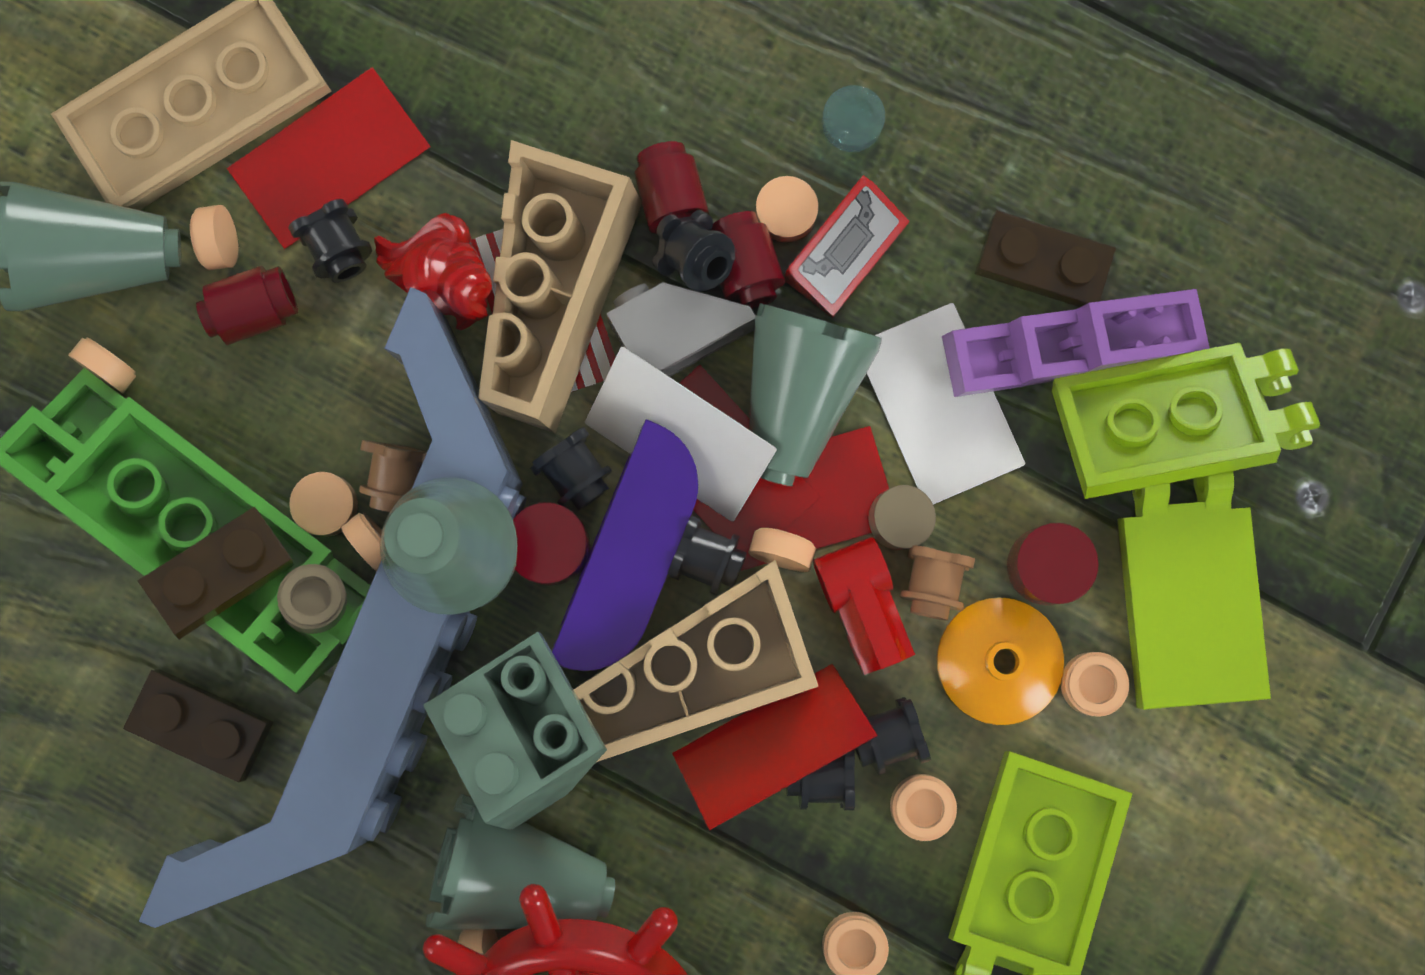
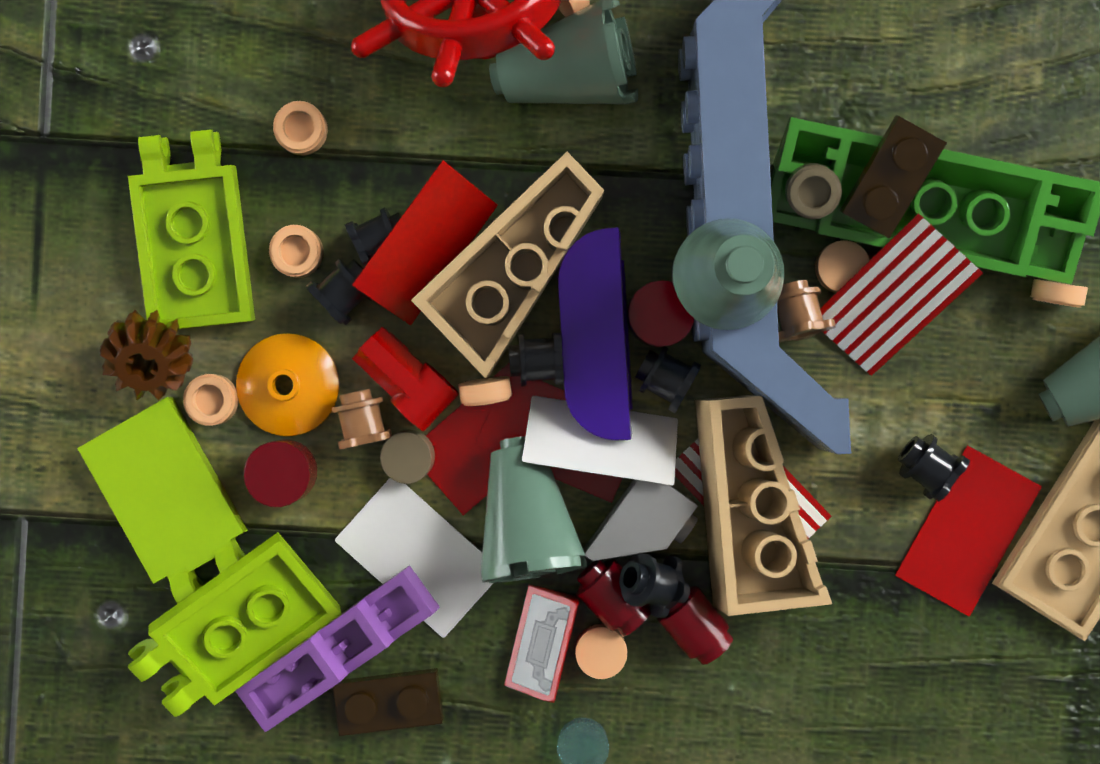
camera: 155 degrees right, 5 degrees up
dark brown plate [123,669,273,783] -> none
light nougat tile [190,205,238,270] -> none
dark red brick [196,265,298,345] -> none
light nougat tile [341,513,382,572] -> none
red hair [374,213,492,331] -> none
sand green slope [423,632,607,830] -> none
none -> reddish brown gear [100,310,193,401]
none -> sticker [820,213,983,376]

